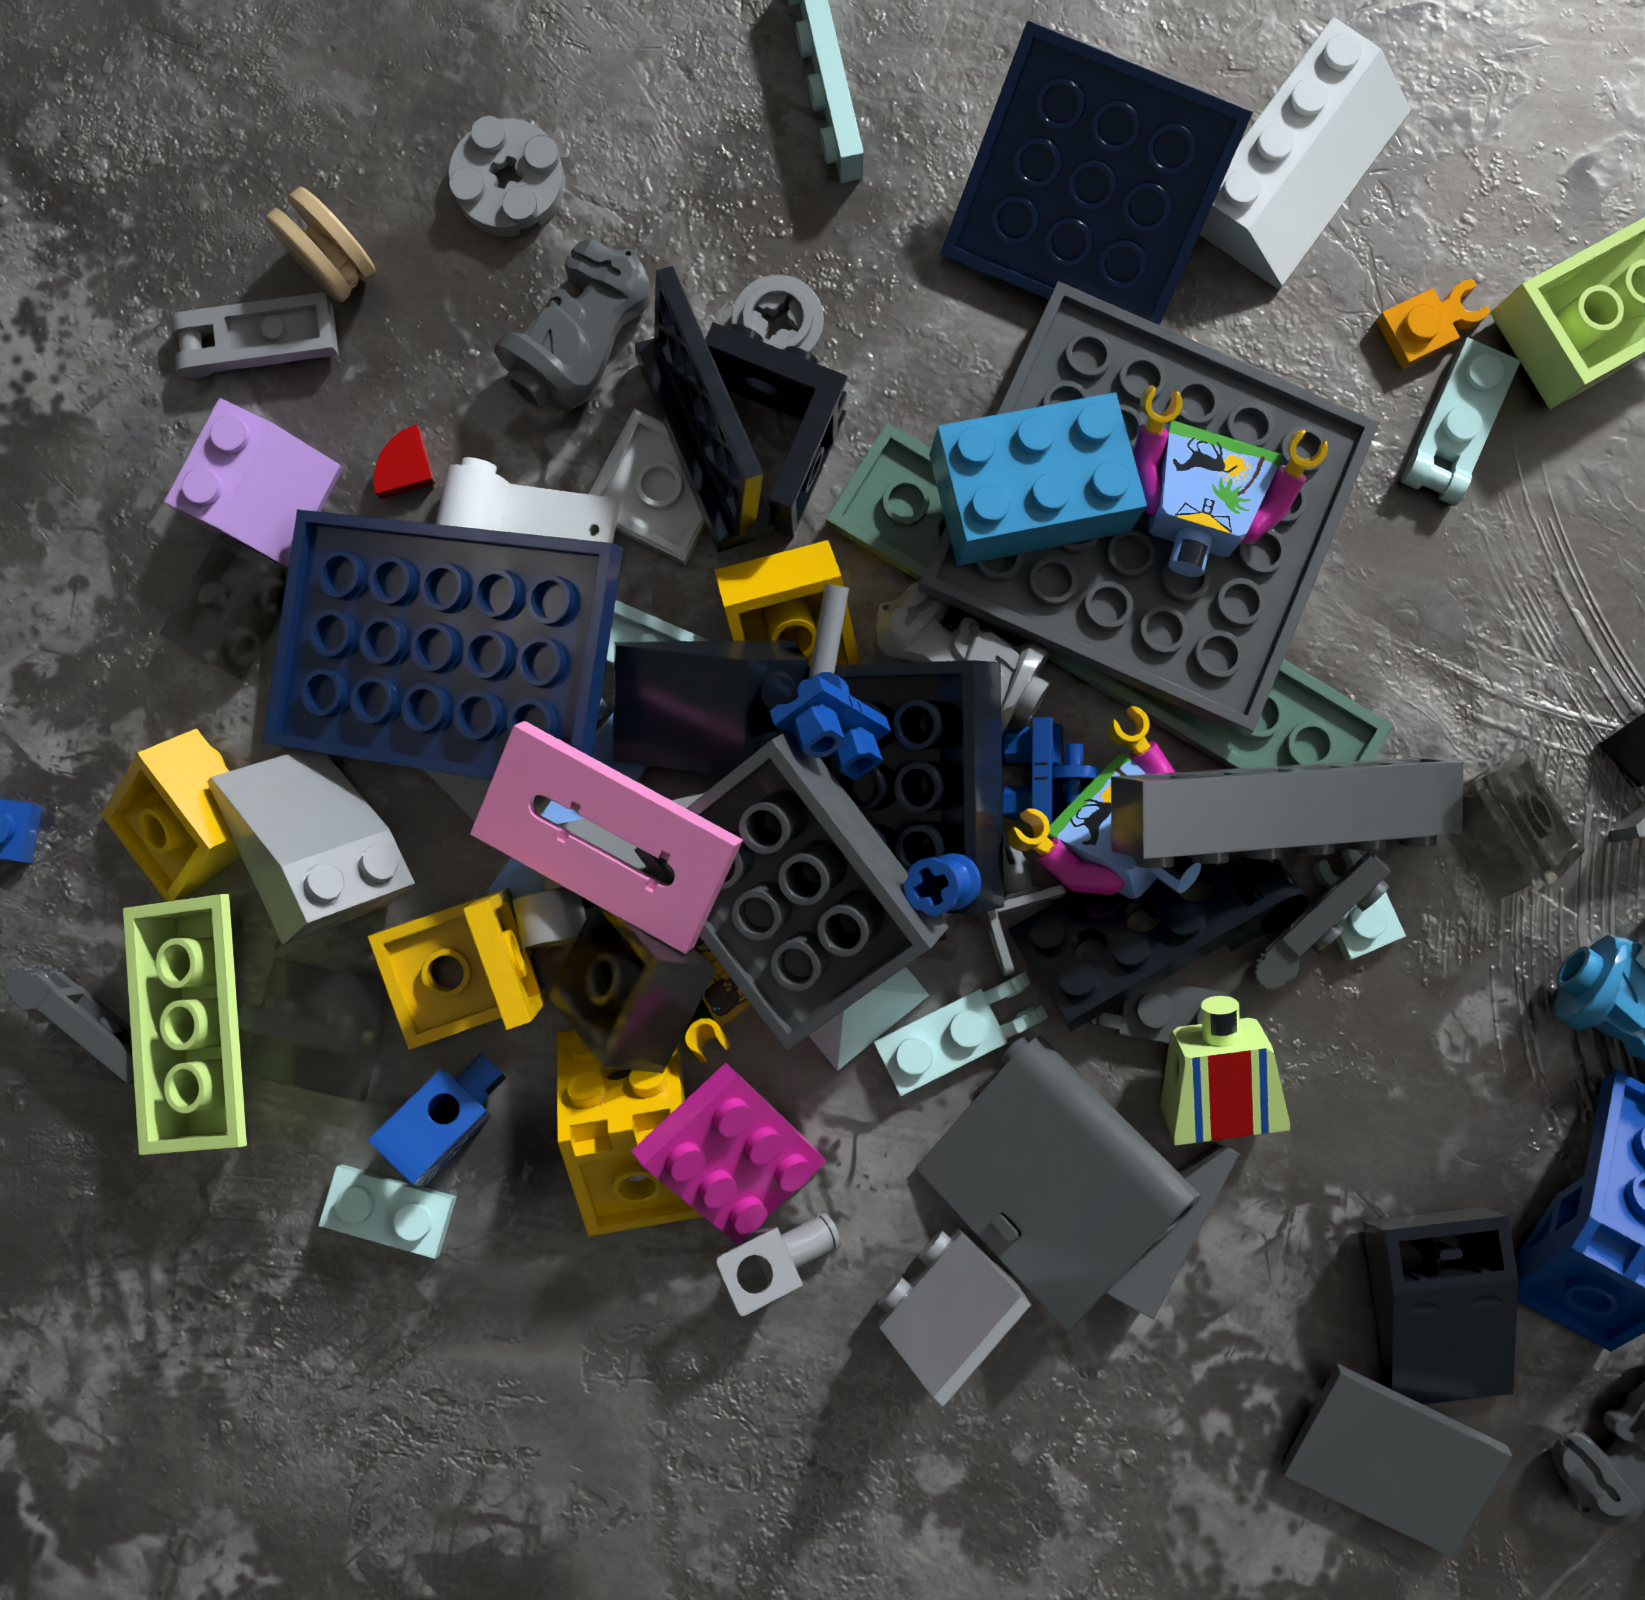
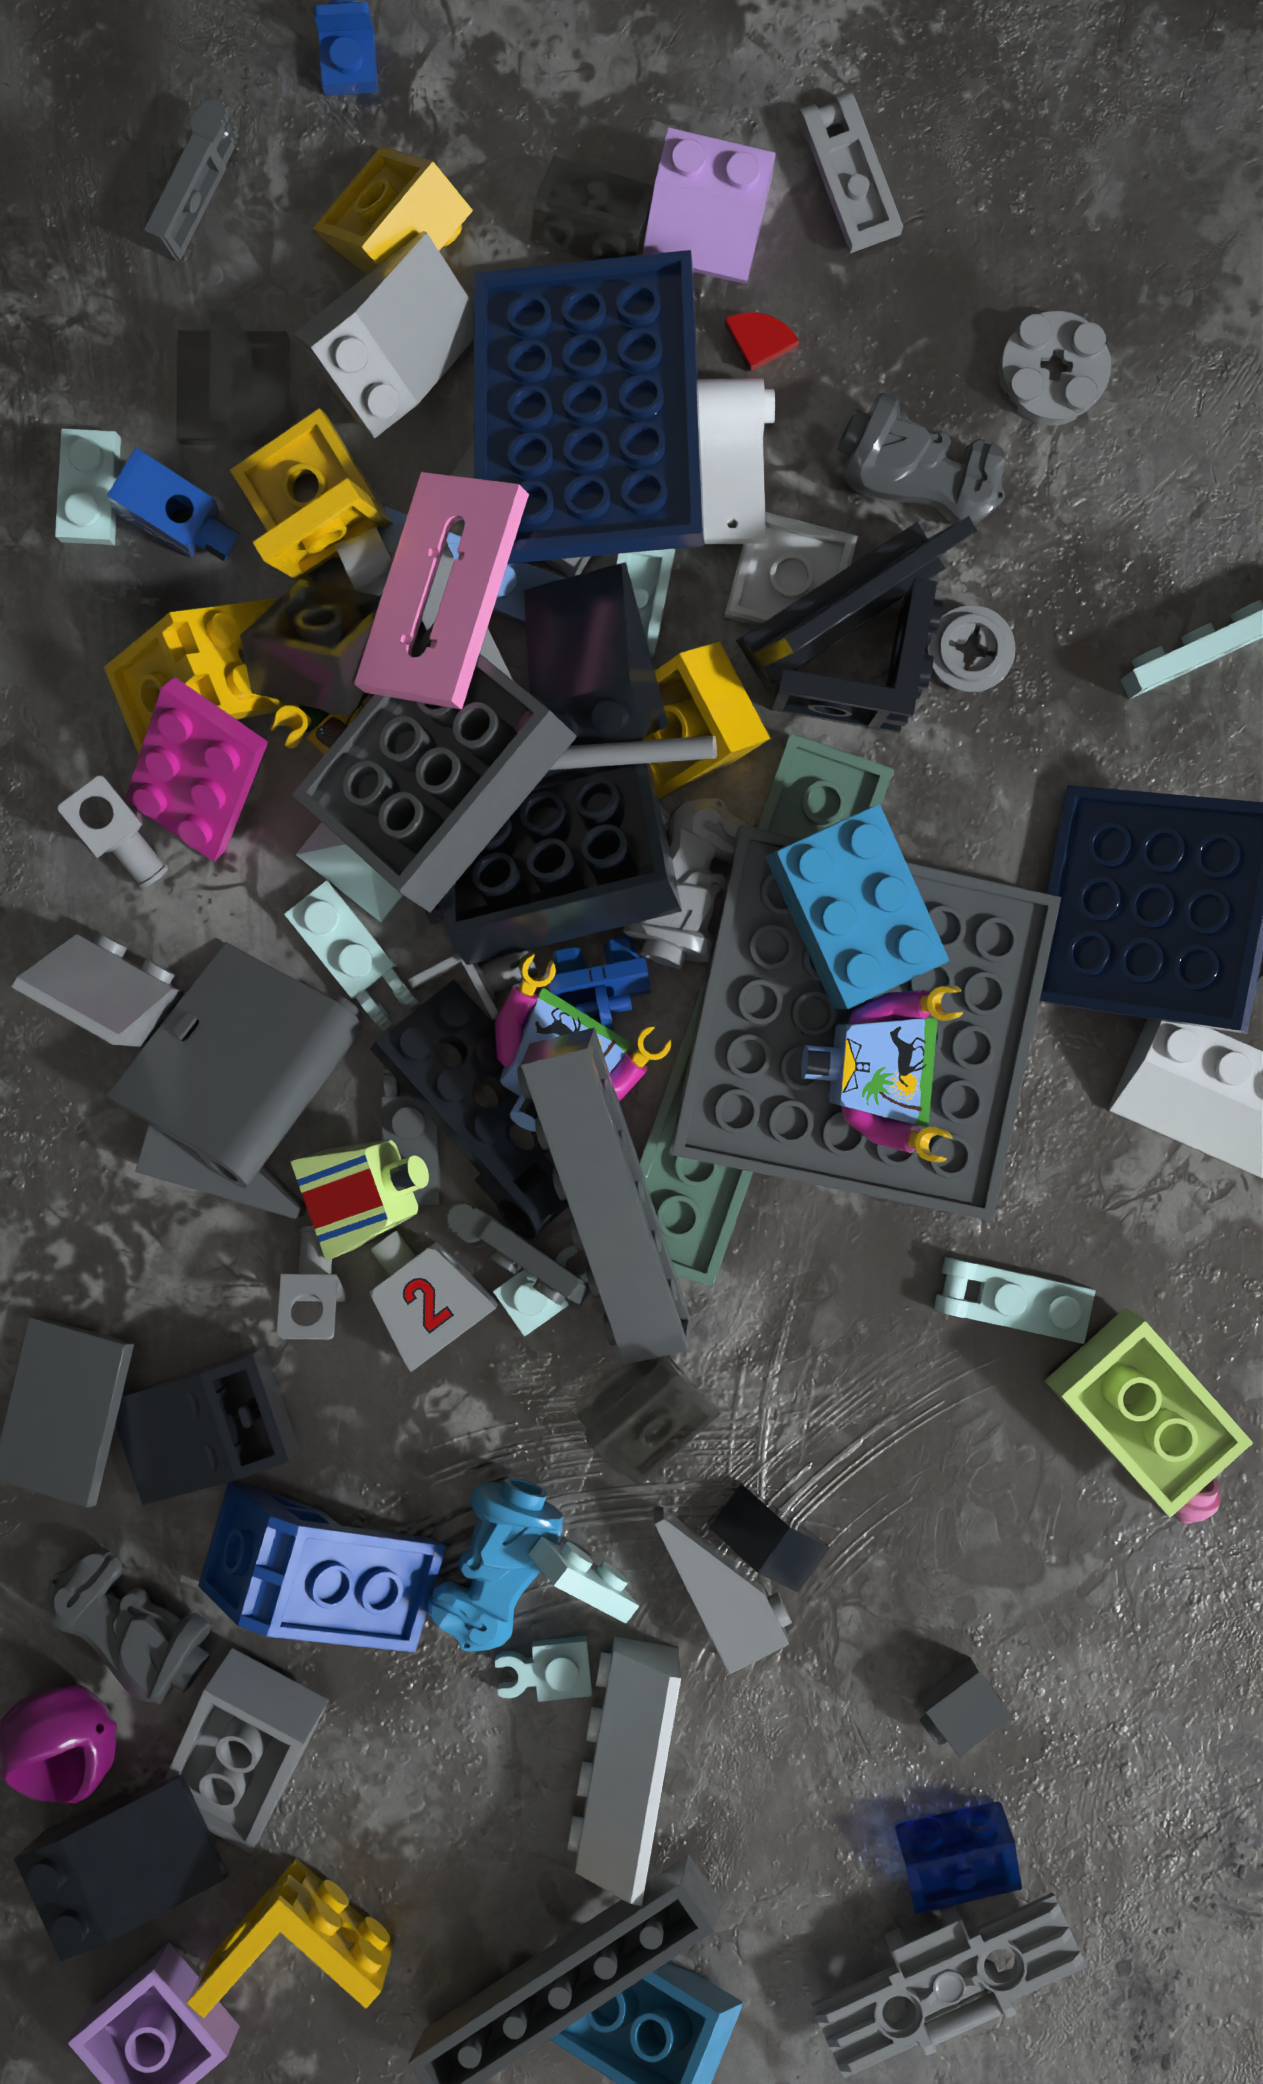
camera: 75 degrees right, 5 degrees up
yellowish green slope [123,894,247,1155] -> none
tan head [265,187,376,303] -> none
blue hips [770,672,891,780] -> none
blue bush [904,853,982,916] -> none
light orange plate [1376,279,1491,370] -> none
none -> light grey bracket [277,1225,346,1340]
none -> light grey torso [370,1230,499,1372]

